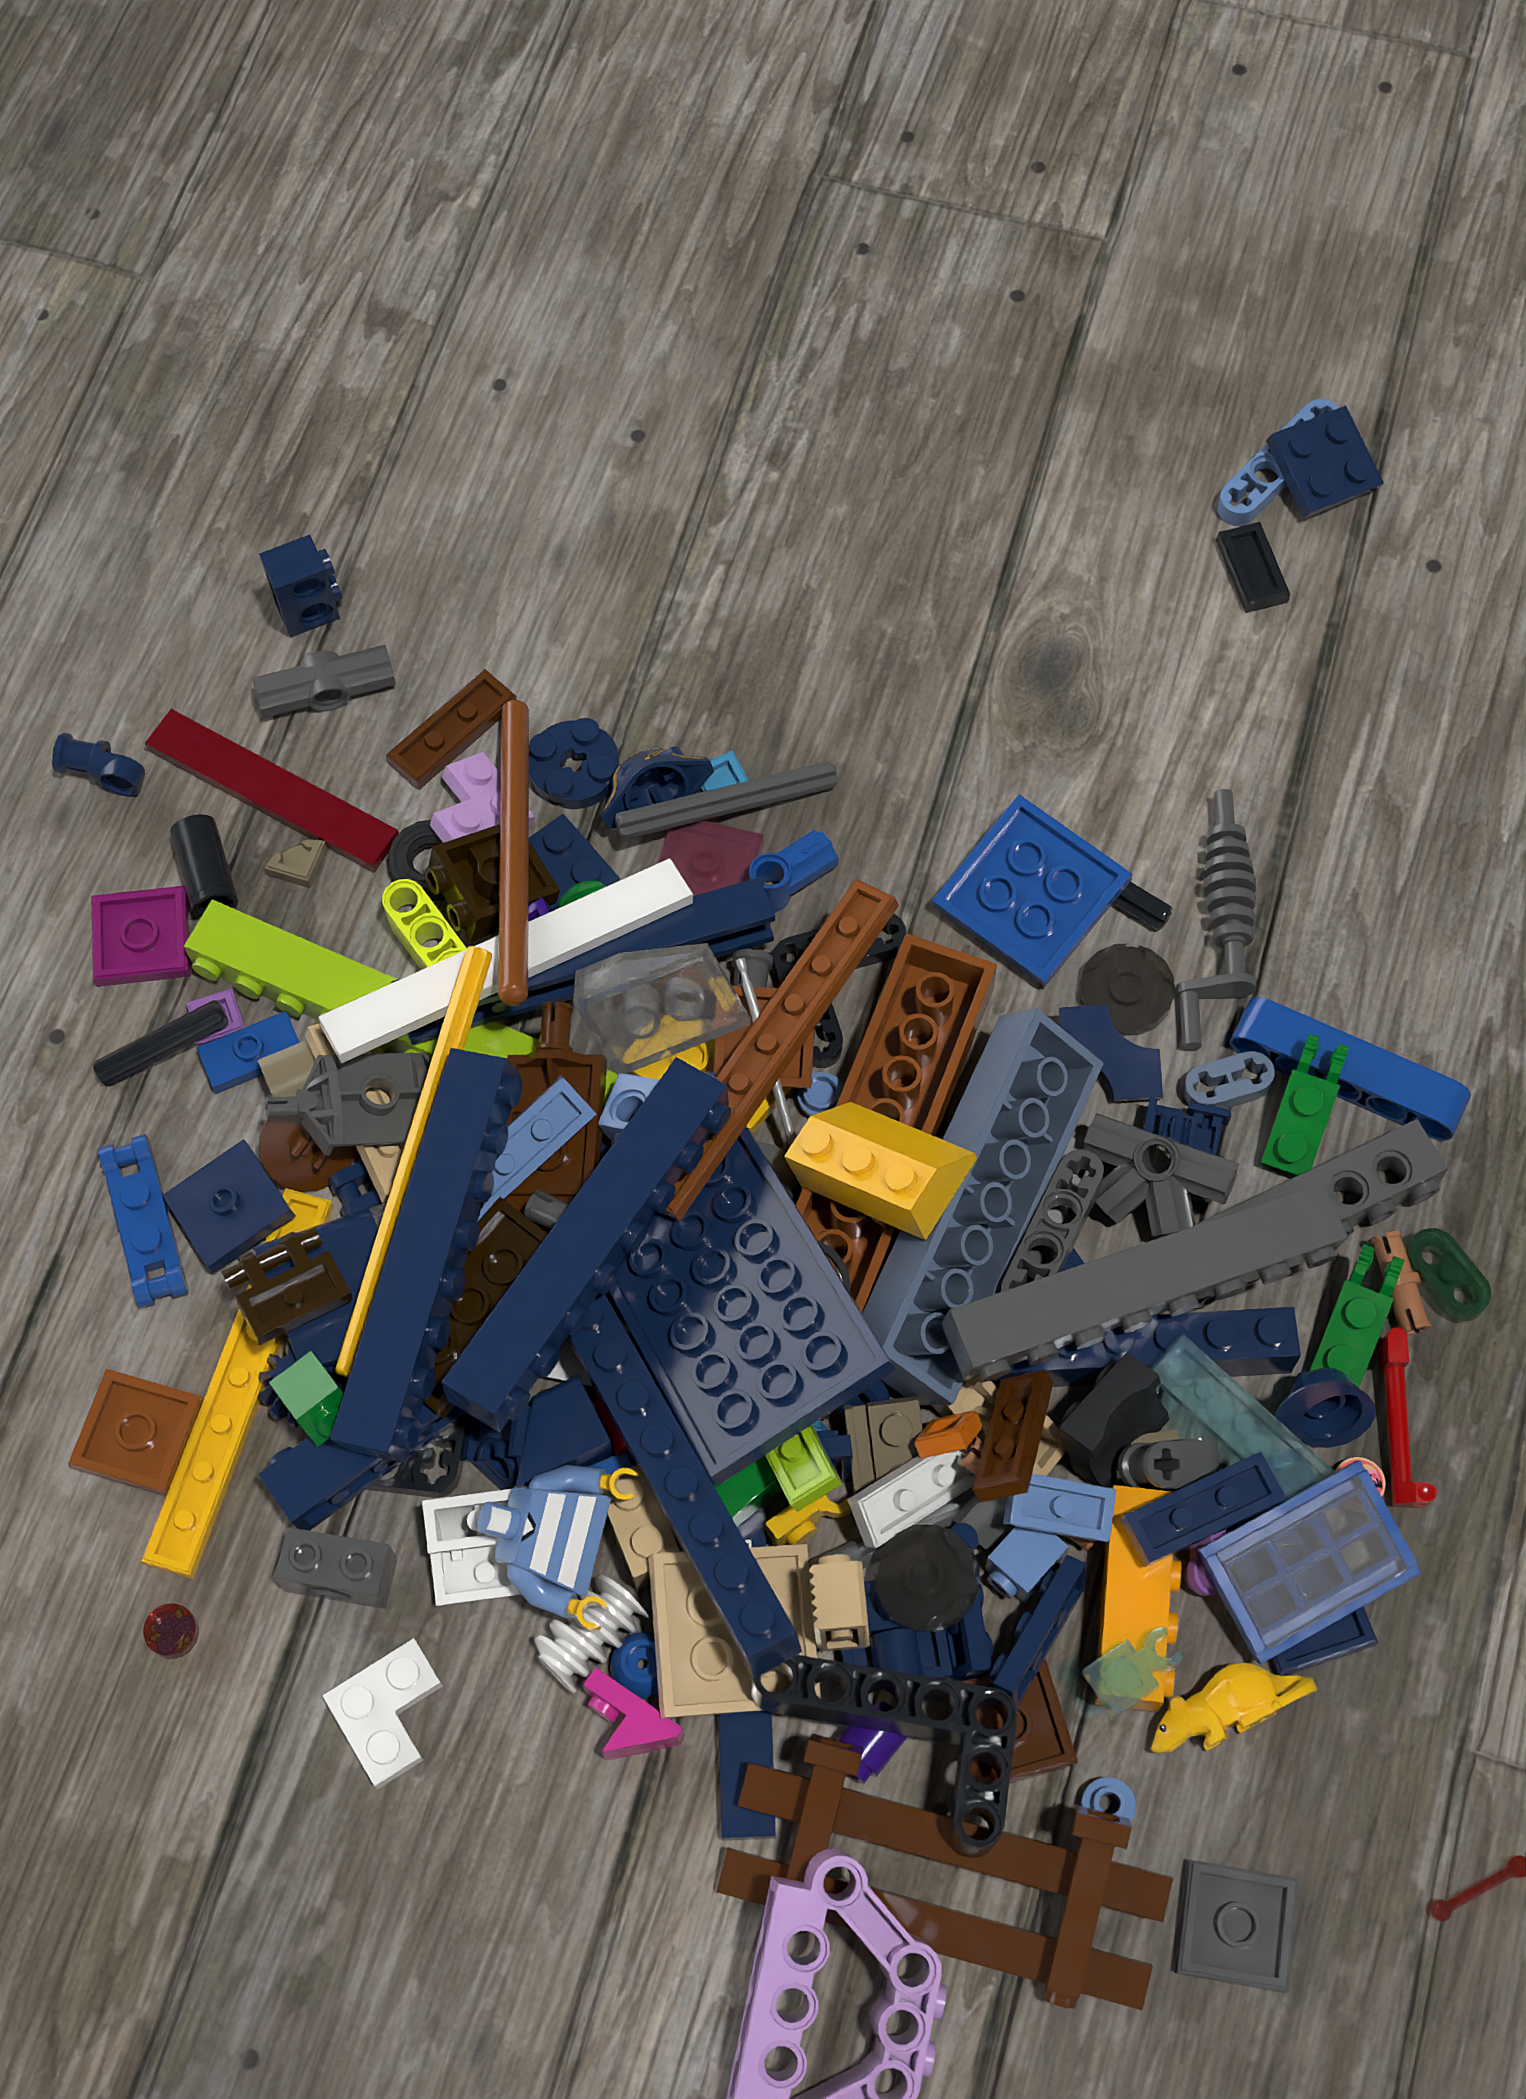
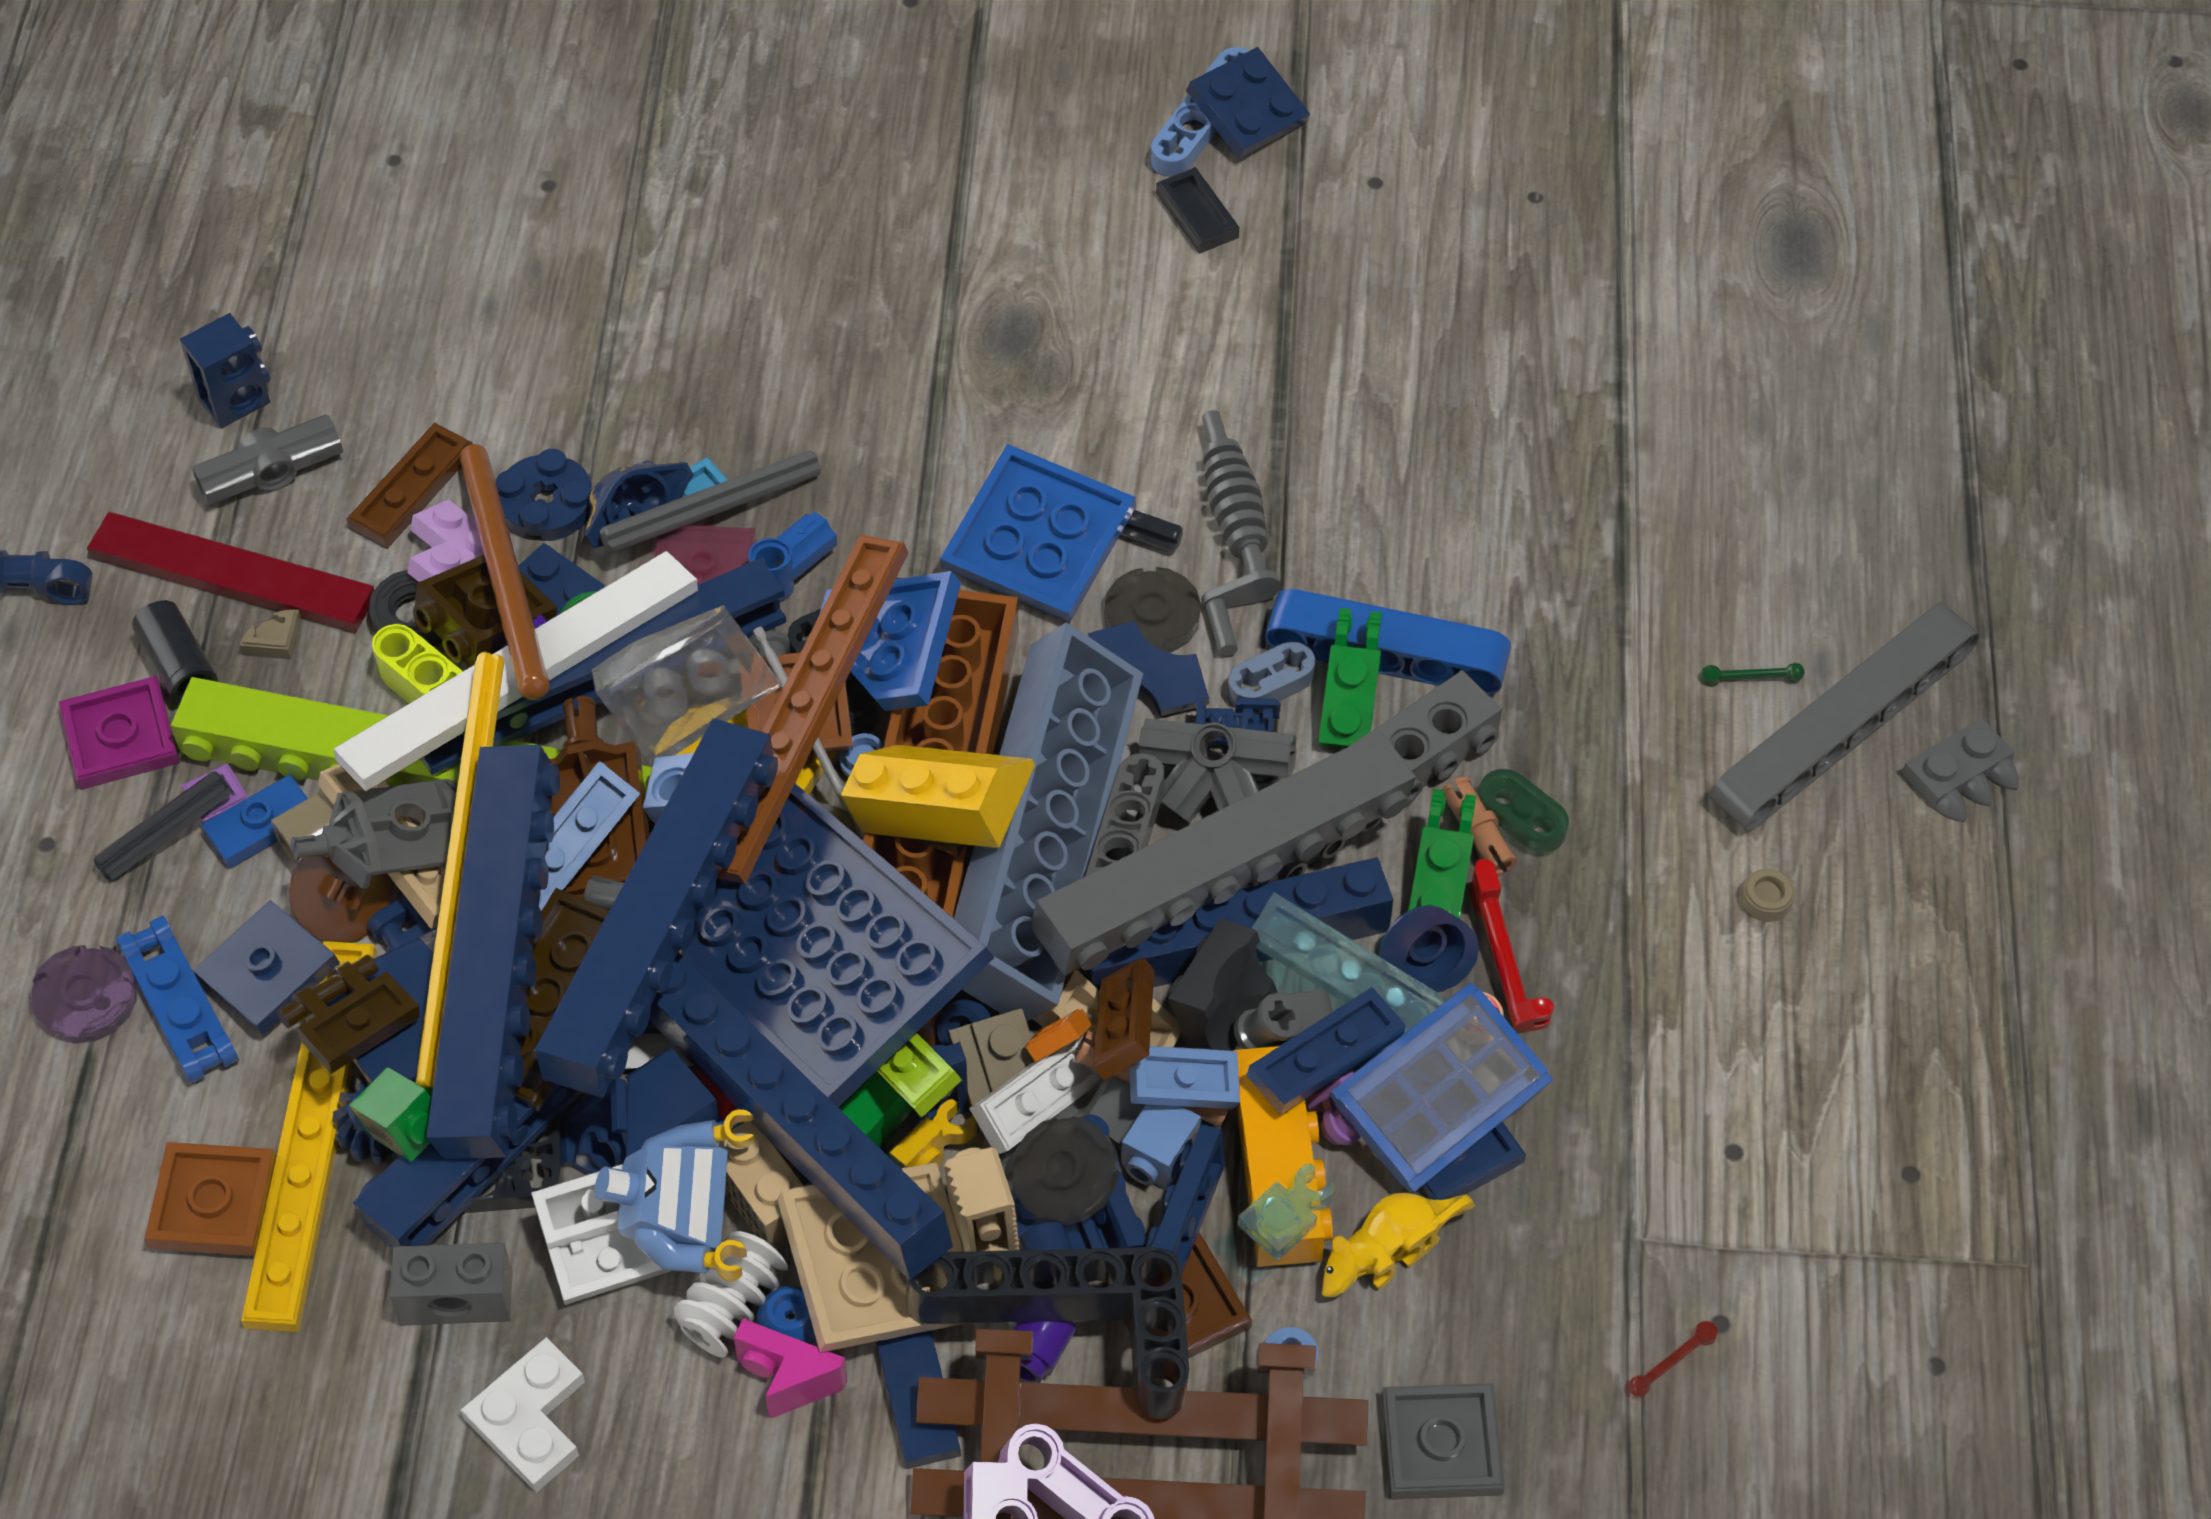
camera: 15 degrees left, 10 degrees down
clear red tile [143,1603,199,1659] -> none
none -> clear purple tile [29,945,137,1044]
none -> blue plate [819,571,961,711]

